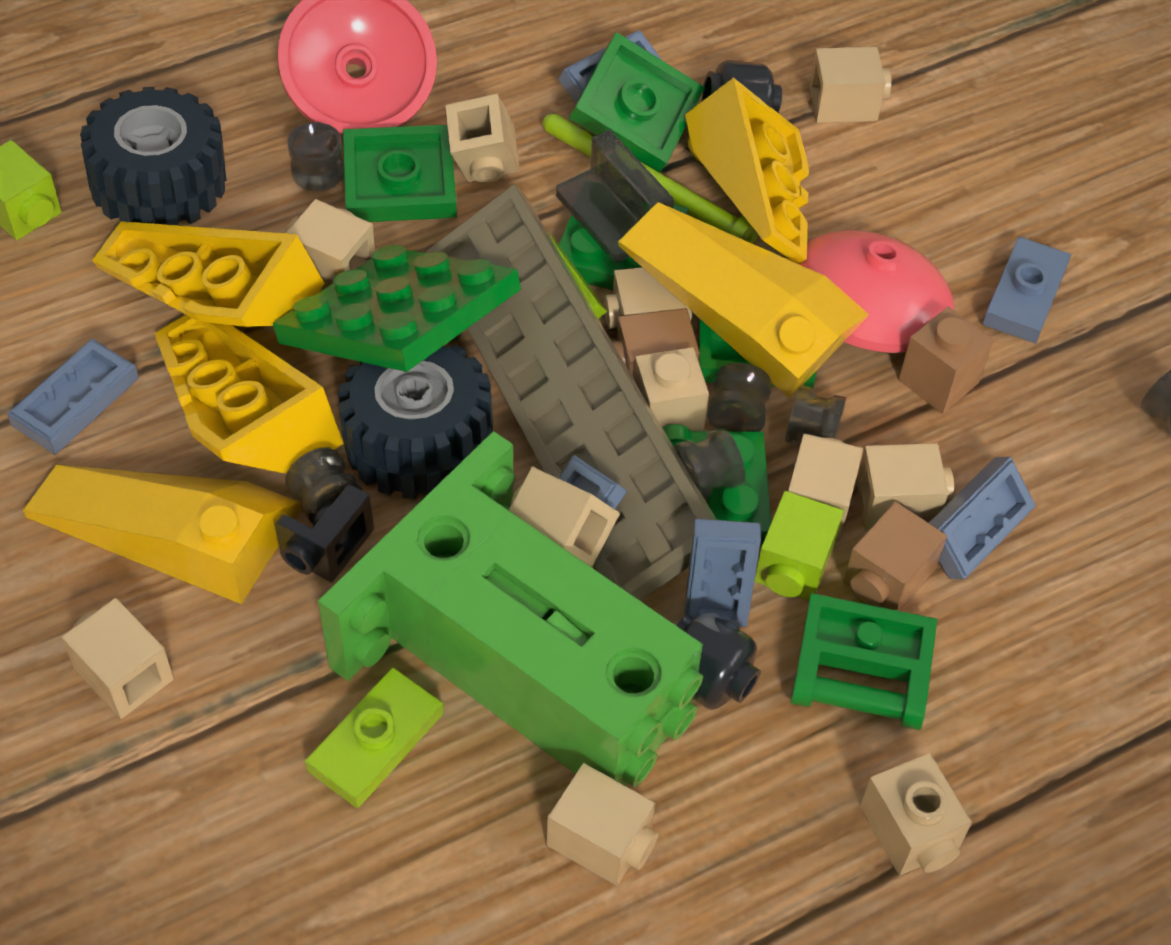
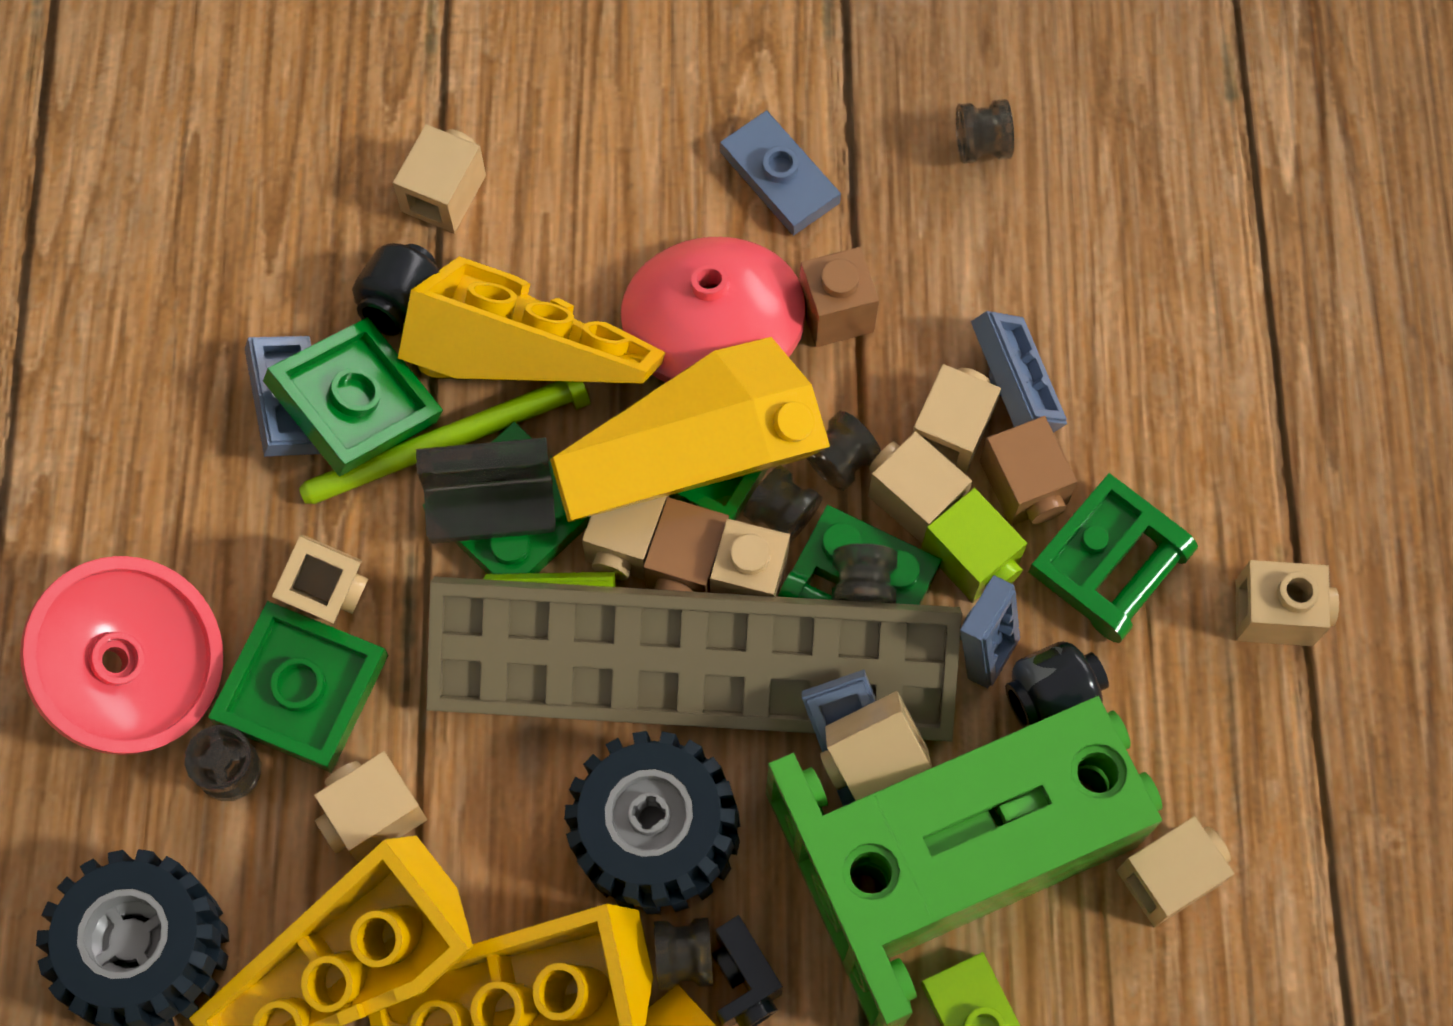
camera: 60 degrees left, 15 degrees up
green plate [273,245,521,372] -> none

